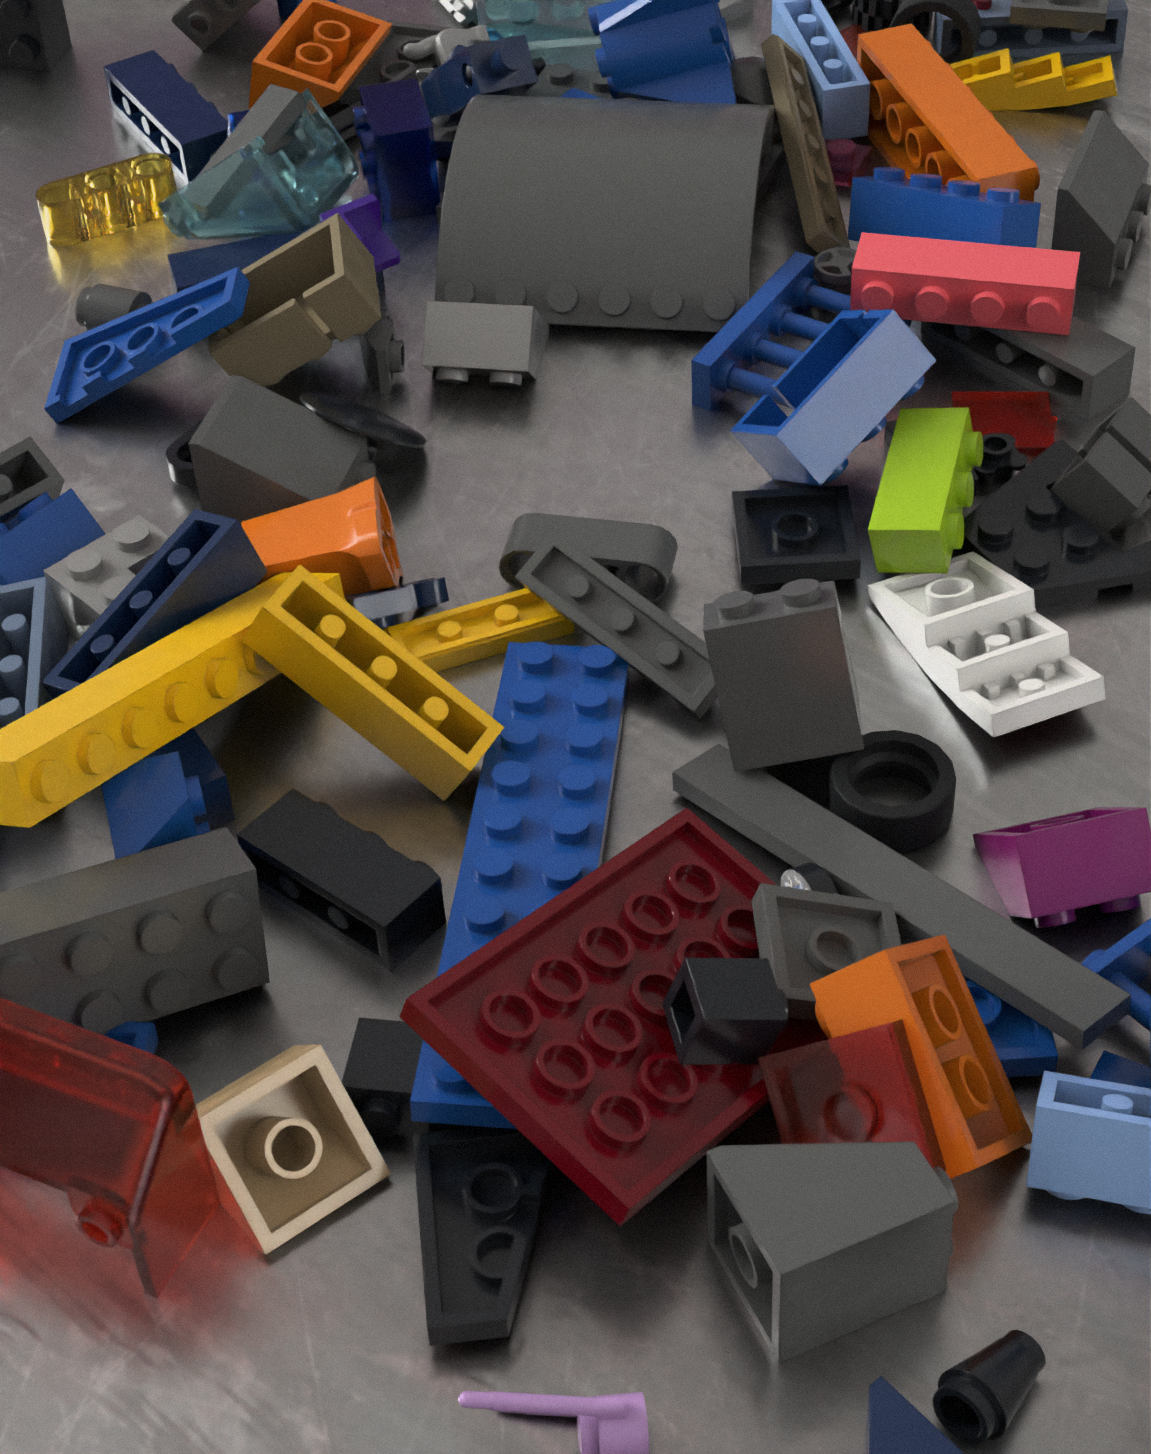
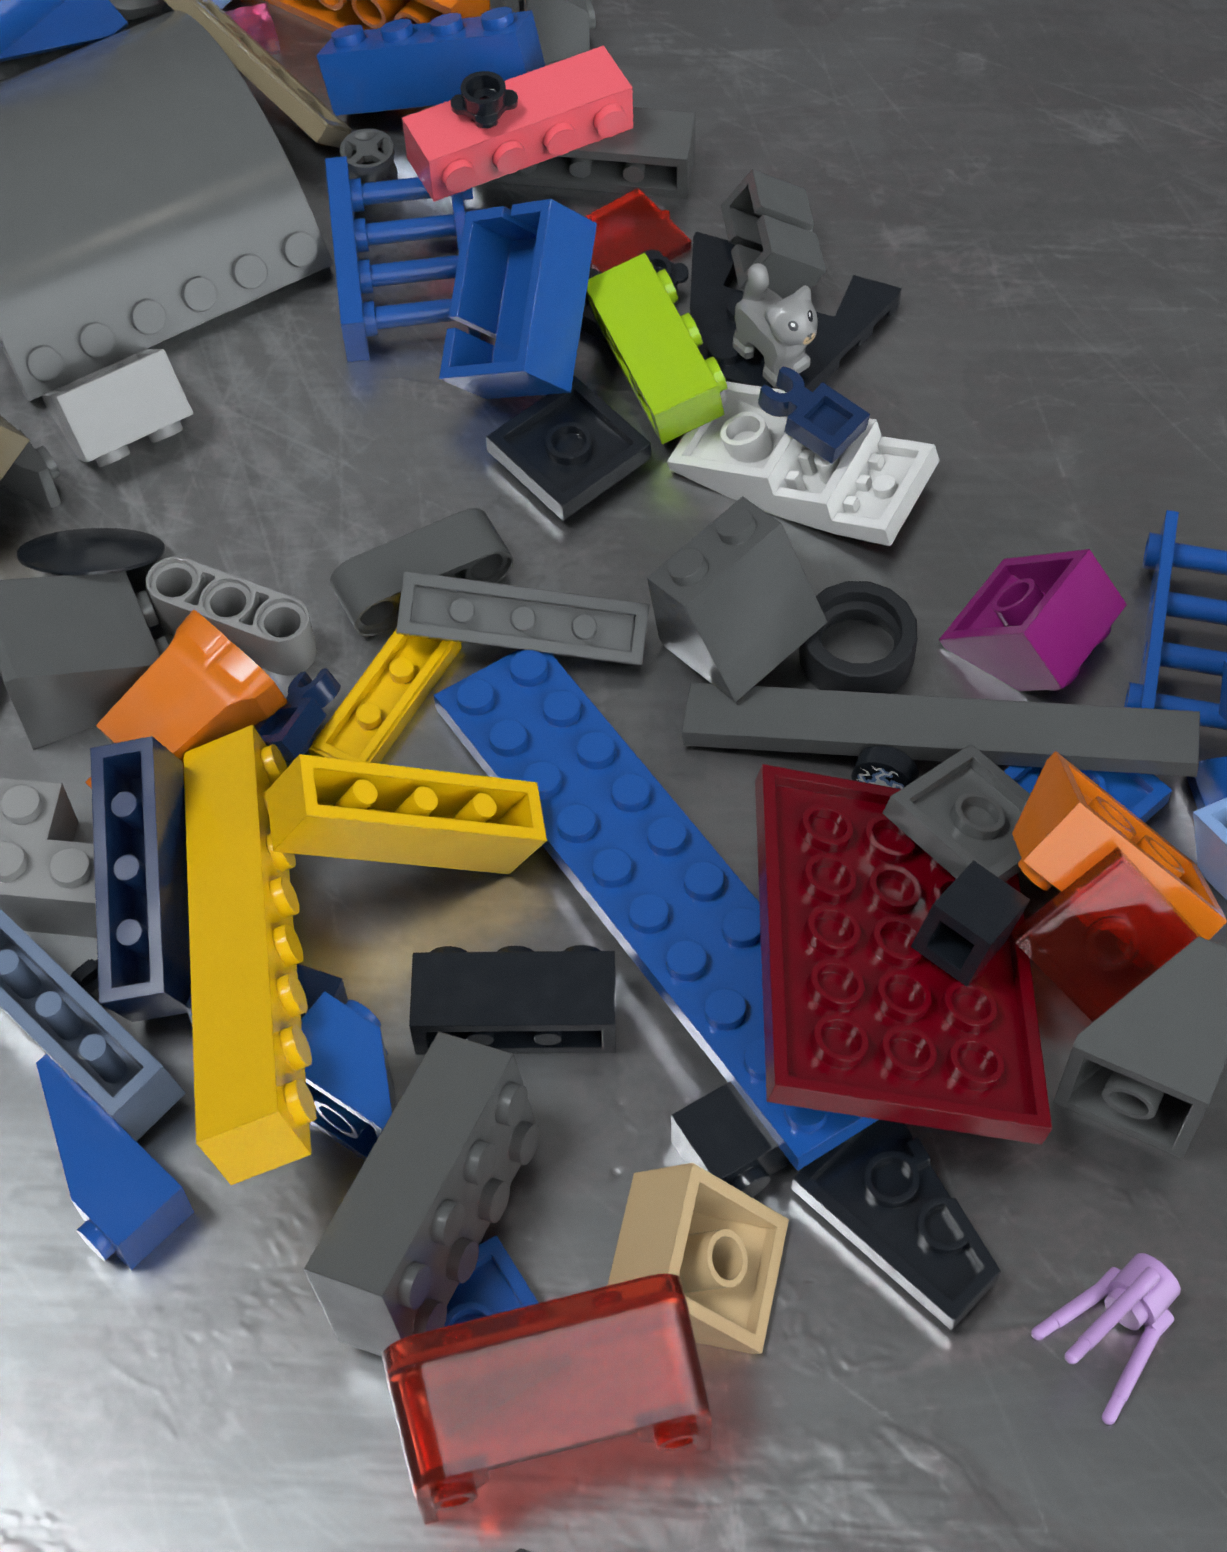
camera: 40 degrees left, 15 degrees up
none -> light grey beam [146,556,317,676]
none -> black plate [451,71,518,128]
none -> light grey animal [733,263,818,388]
none -> dark blue plate [758,366,870,464]

